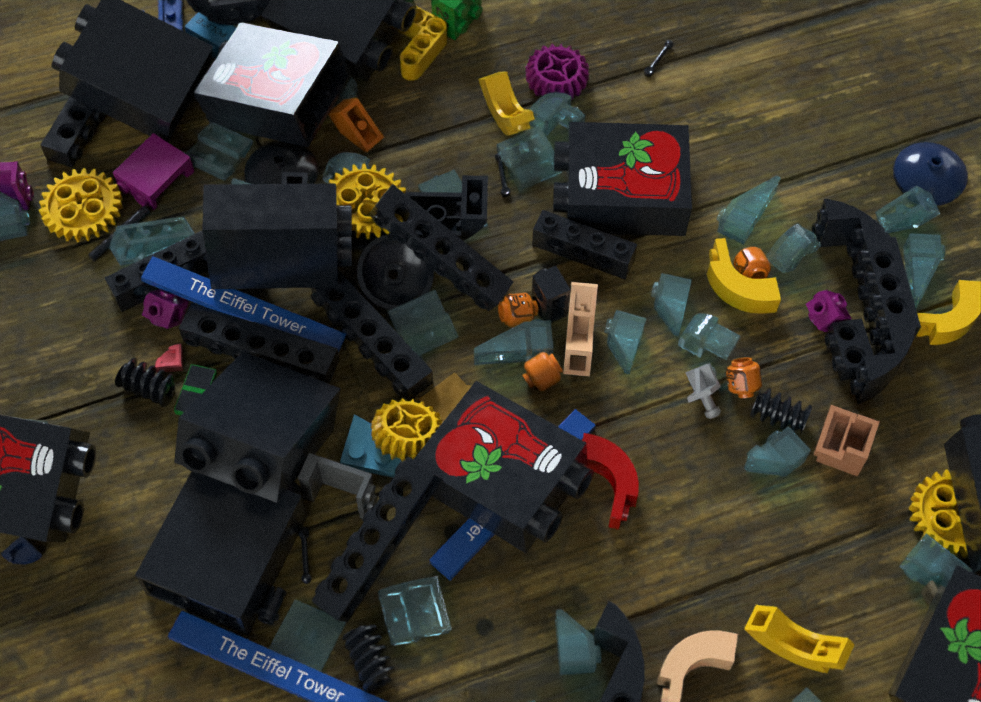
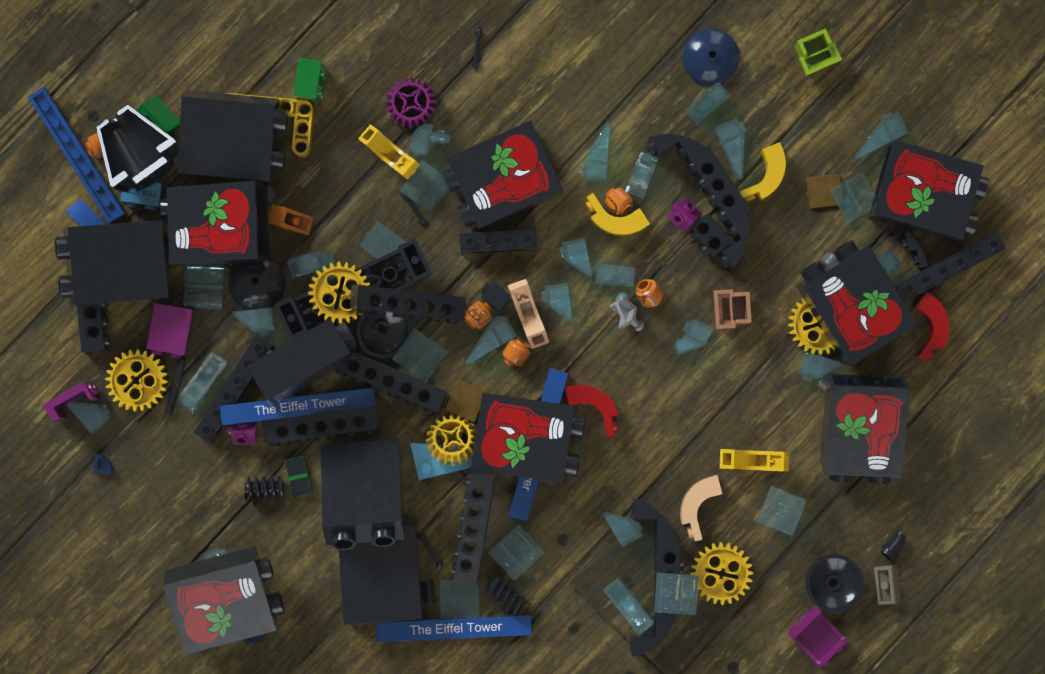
camera: 25 degrees left, 25 degrees up
coral tile [155,343,183,373] -> none
dark grey panel [298,453,378,519] -> none
black piece [750,388,812,435] -> none

